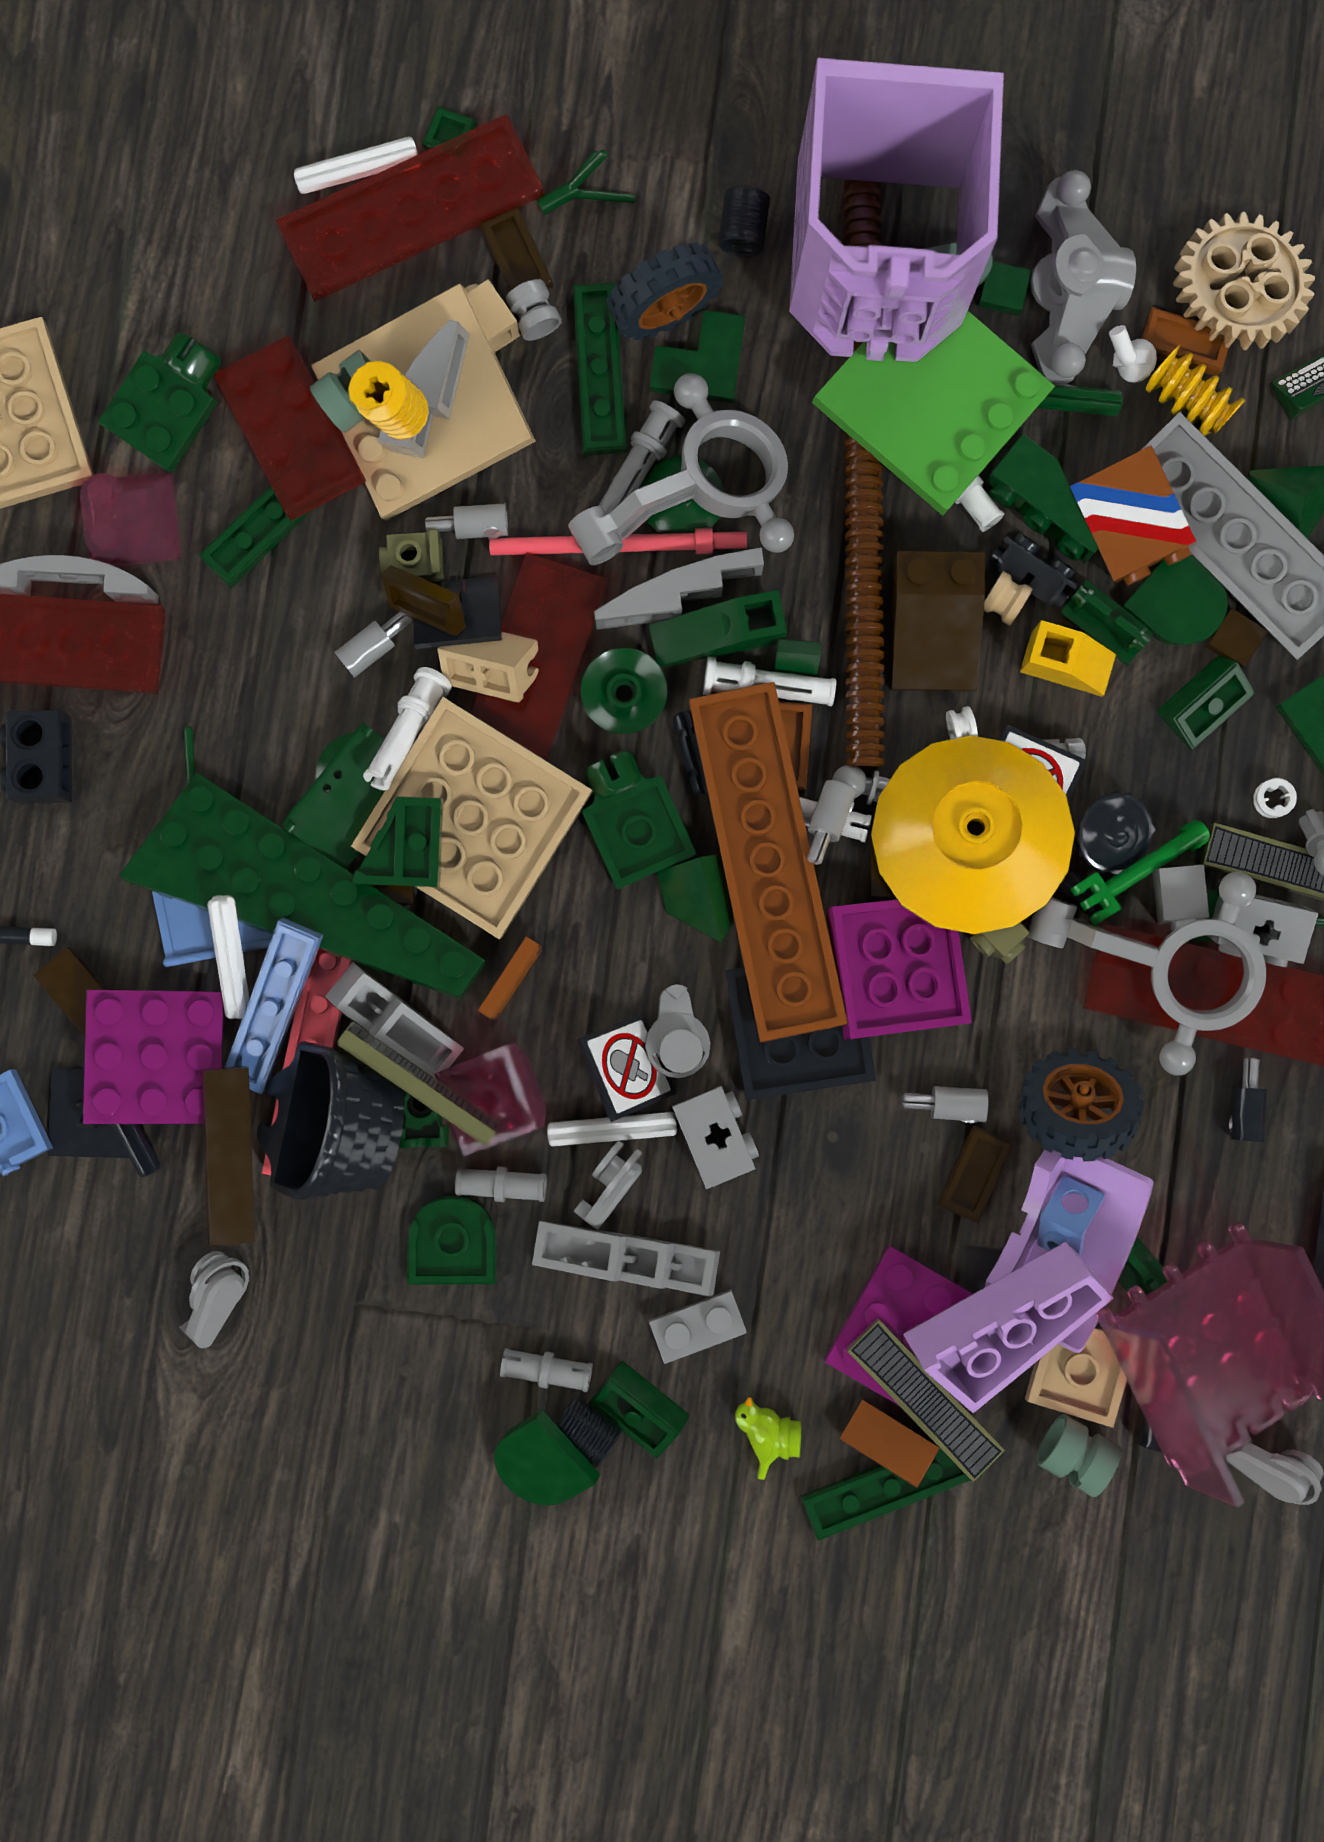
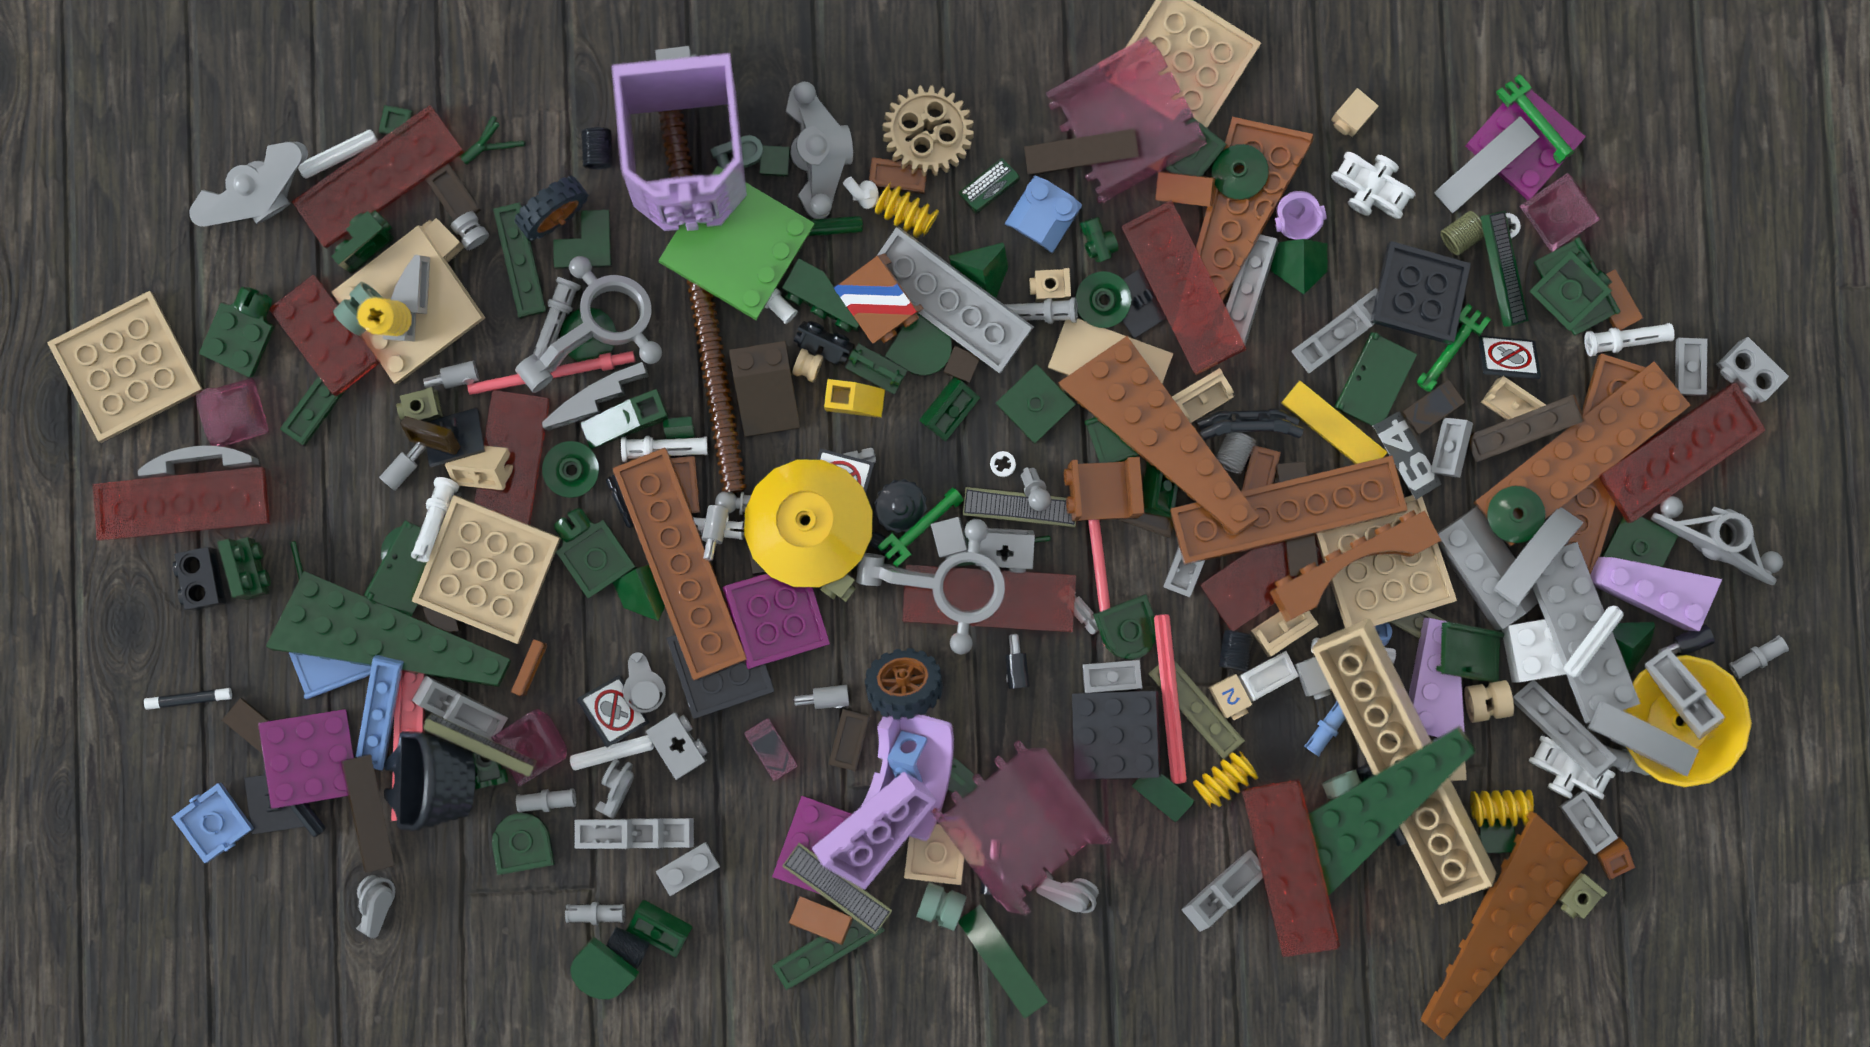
camera: 10 degrees left, 0 degrees up
white axle [208,895,249,1019] -> none
dark green wing [352,796,444,887] -> none
lime animal [735,1398,801,1480] -> none
white bush [946,706,978,740] -> none
none -> light grey piece [189,142,308,227]
none -> dark green plate [217,537,271,600]
none -> dark green plate [331,210,394,274]
none -> clear pink tile [744,718,798,781]
none -> dark green slope [958,904,1048,1019]

